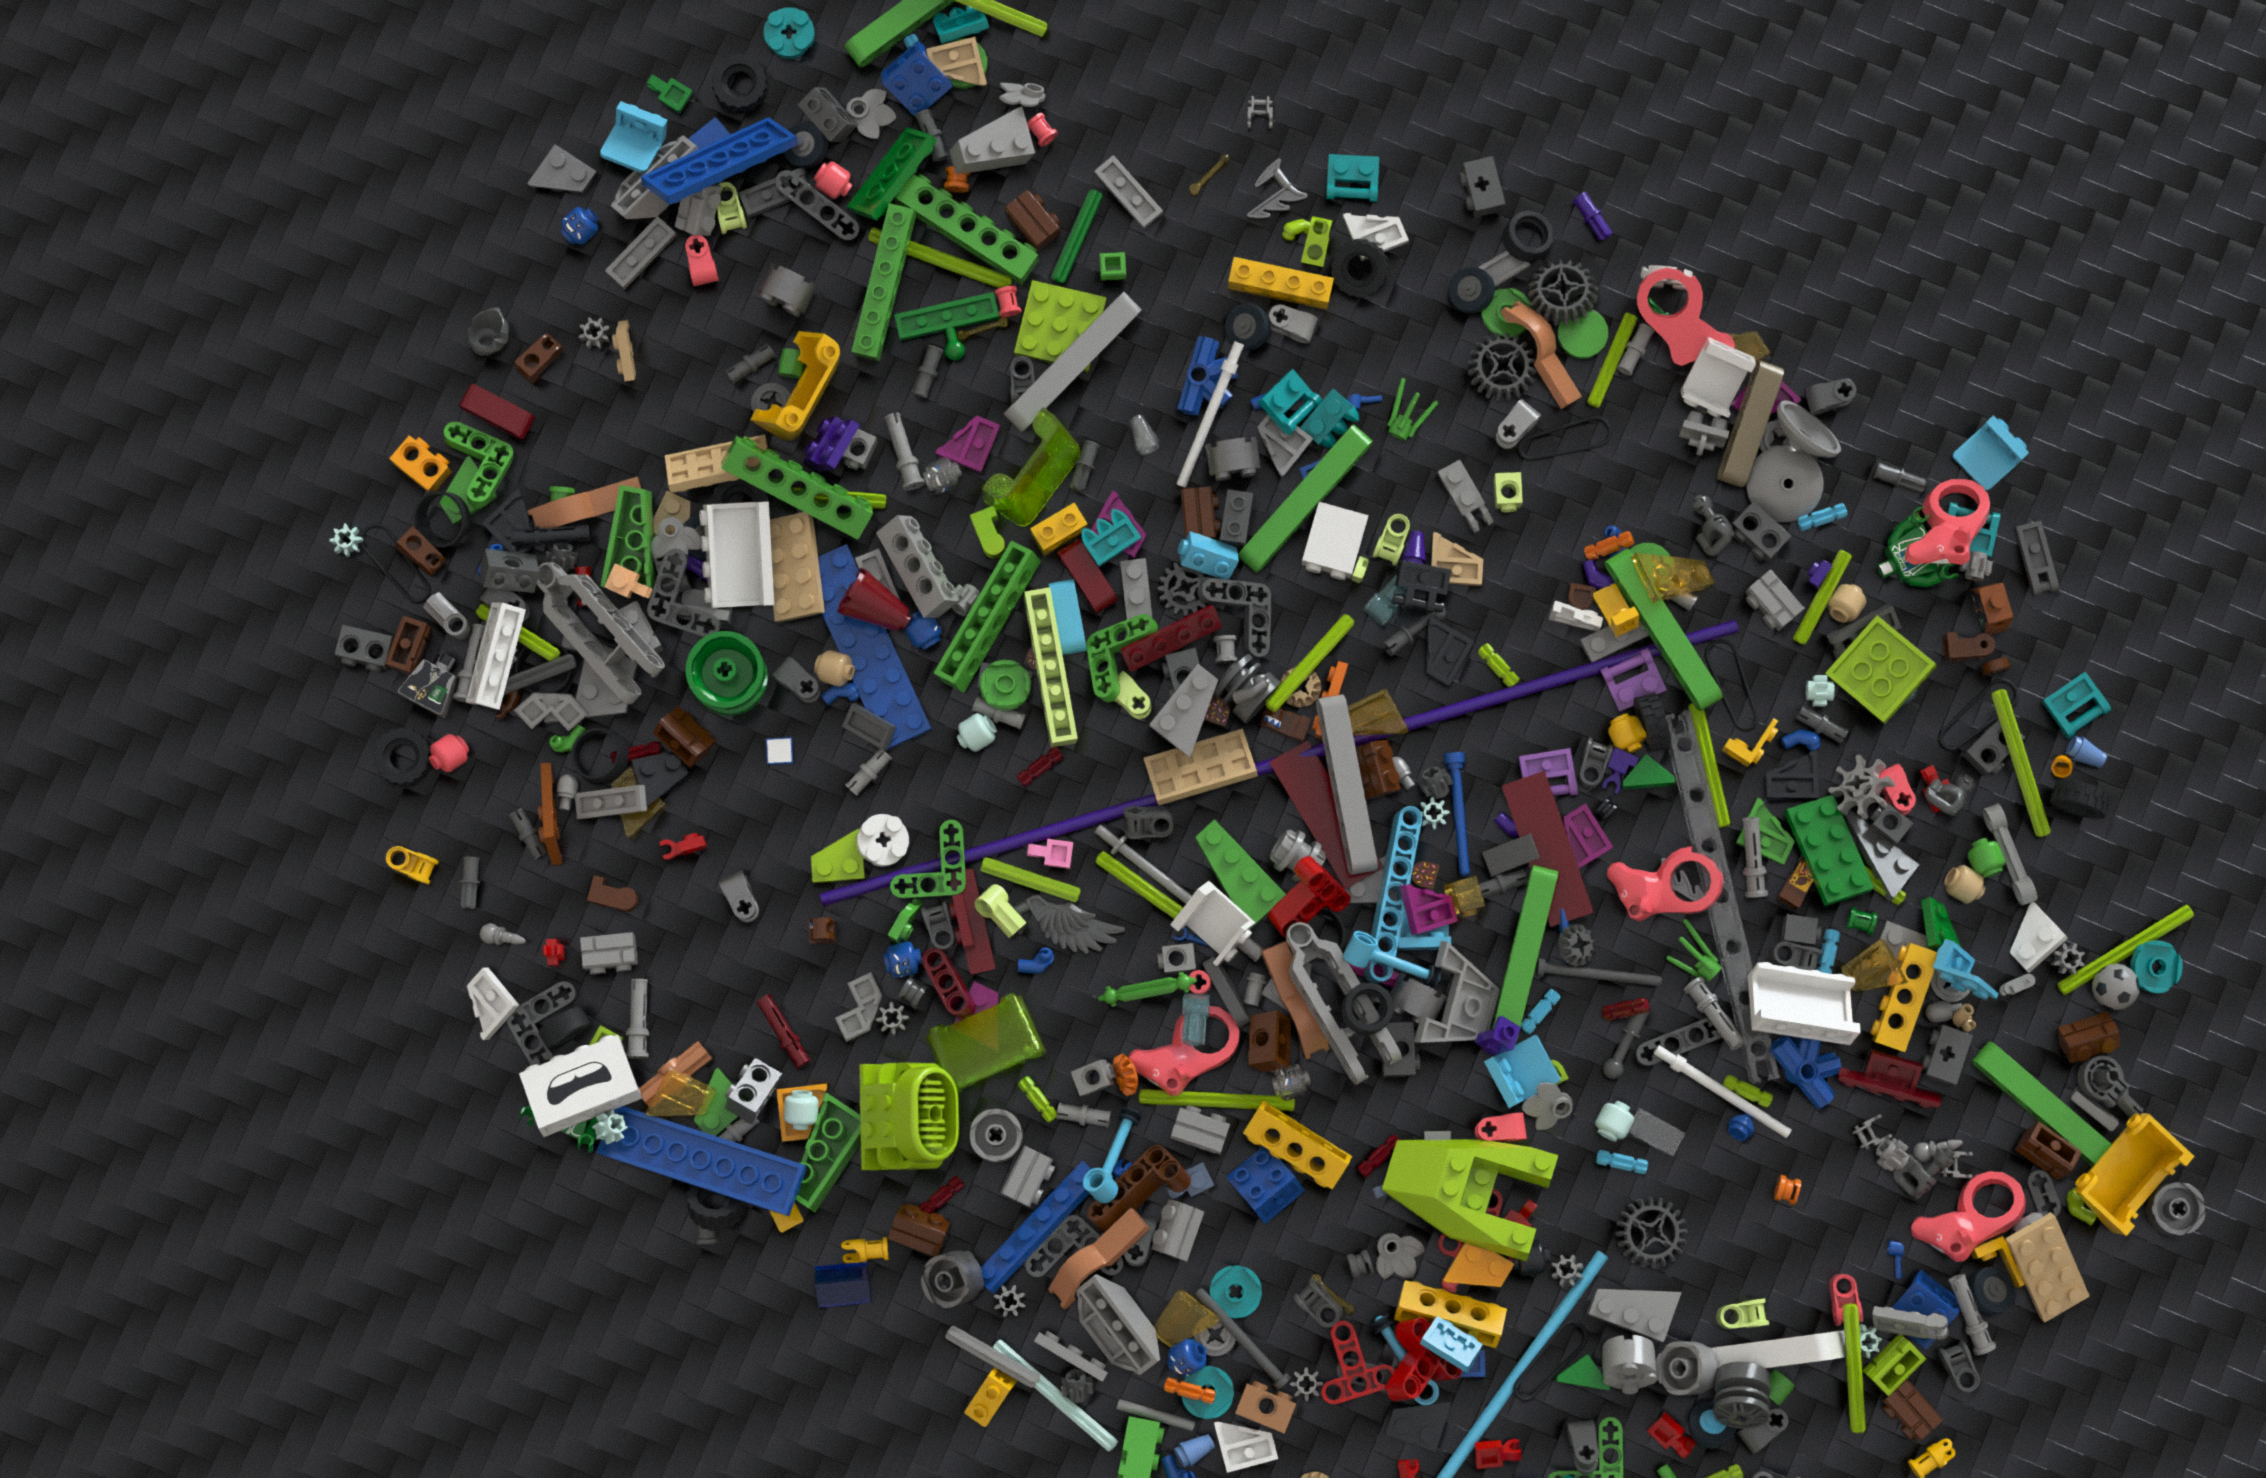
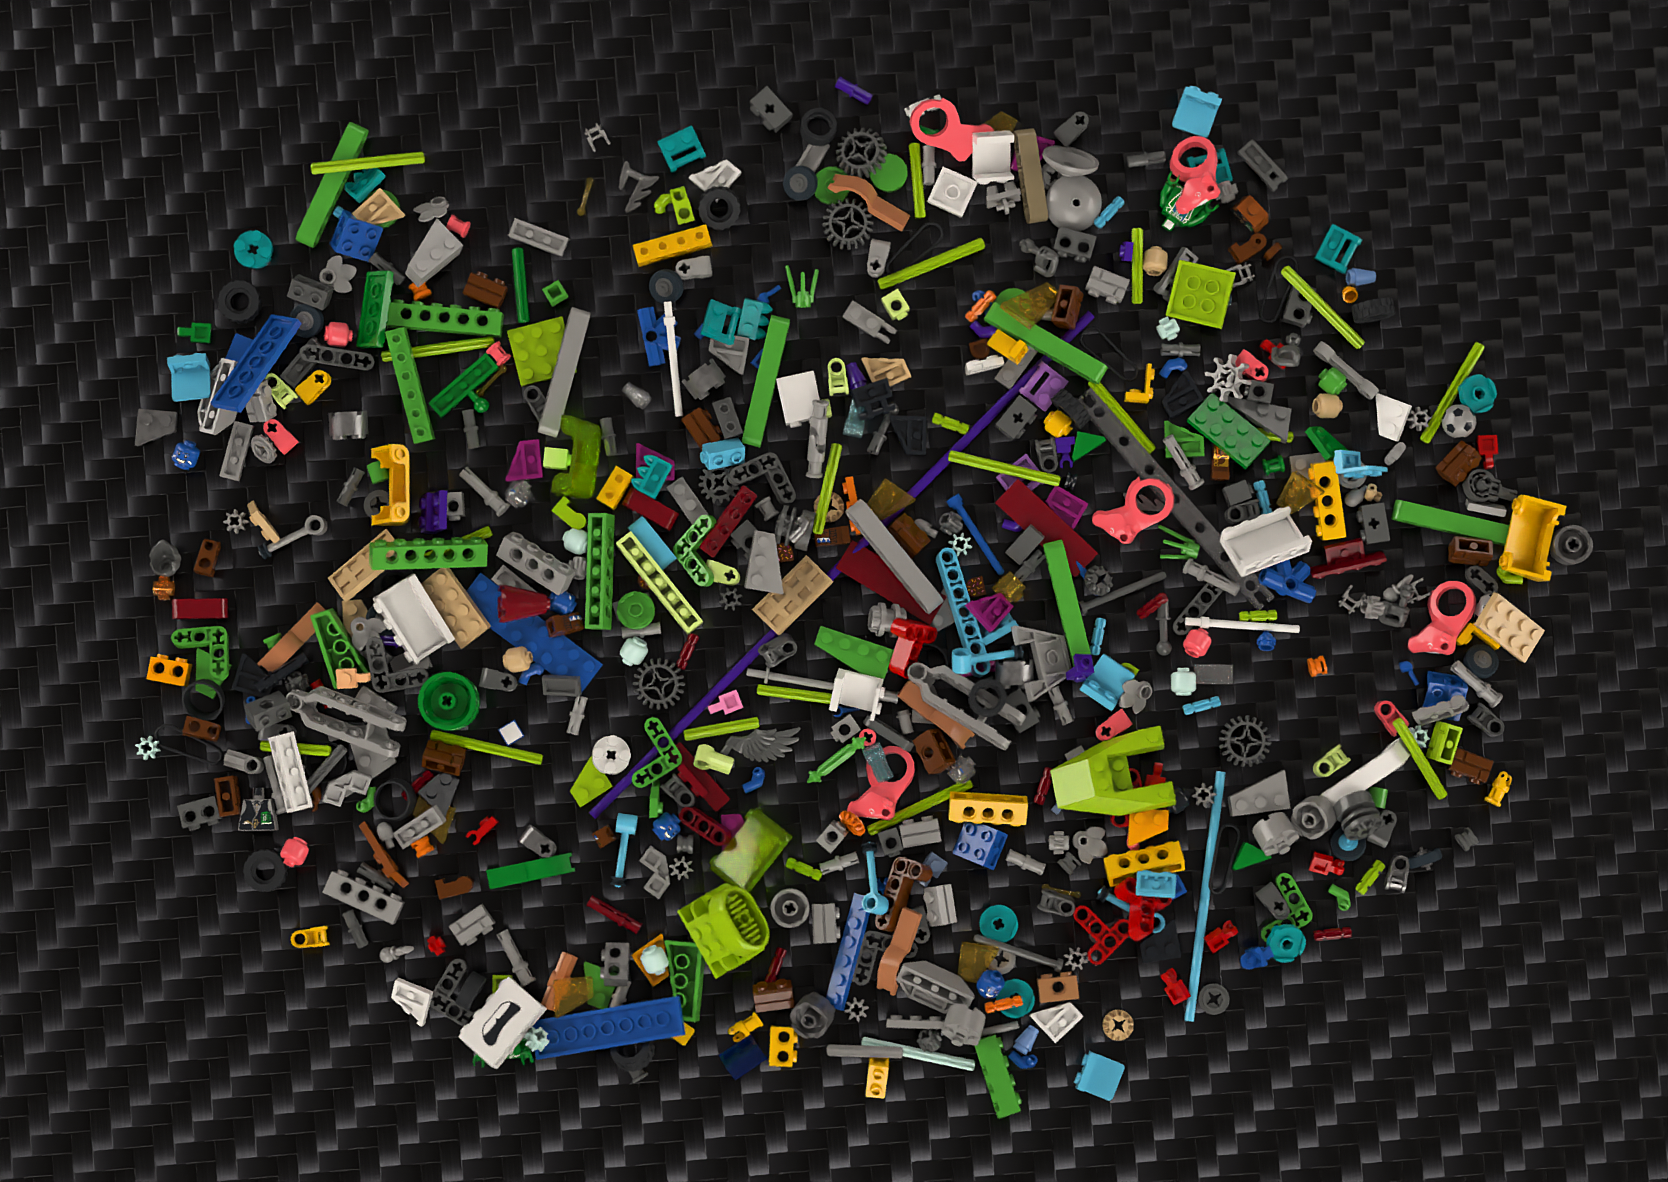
camera: 30 degrees left, 5 degrees up
none -> clear orange gear [153,577,175,600]
none -> light grey gear [251,434,277,463]
none -> light grey piece [258,515,328,559]
none -> yellow piece [294,370,332,405]
none -> light grey brick [322,869,405,924]
none -> orange wheel [411,836,435,858]
none -> lime axle [430,730,543,765]
none -> green piece [486,852,575,889]
none -> yellowish green brick [543,447,572,470]
none -> reddish brown leg [545,613,585,638]
none -> light aqua head [562,528,588,555]
none -> medium azure piece [610,813,638,887]
none -> dark grey gear [633,658,685,710]
none -> dark grey gear [719,587,742,611]
none -> yellow brick [769,1026,798,1067]
none -> light grey piece [806,400,829,478]
none -> lime axle [878,238,985,290]
none -> dark grey brick [878,827,903,857]
none -> white plate [927,167,978,218]
none -> light grey brick [942,1004,986,1046]
none -> lime axle [948,450,1061,486]
none -> dark grey brick [995,395,1038,441]
none -> light grey pin [1006,849,1046,875]
none -> light grey pin [1047,685,1074,725]
none -> light grey gear [1049,831,1069,854]
none -> reddish brown brick [1051,285,1083,330]
none -> coral head [1183,628,1212,658]
none -> light grey piece [1227,263,1255,287]
none -> red plate [1477,435,1498,469]

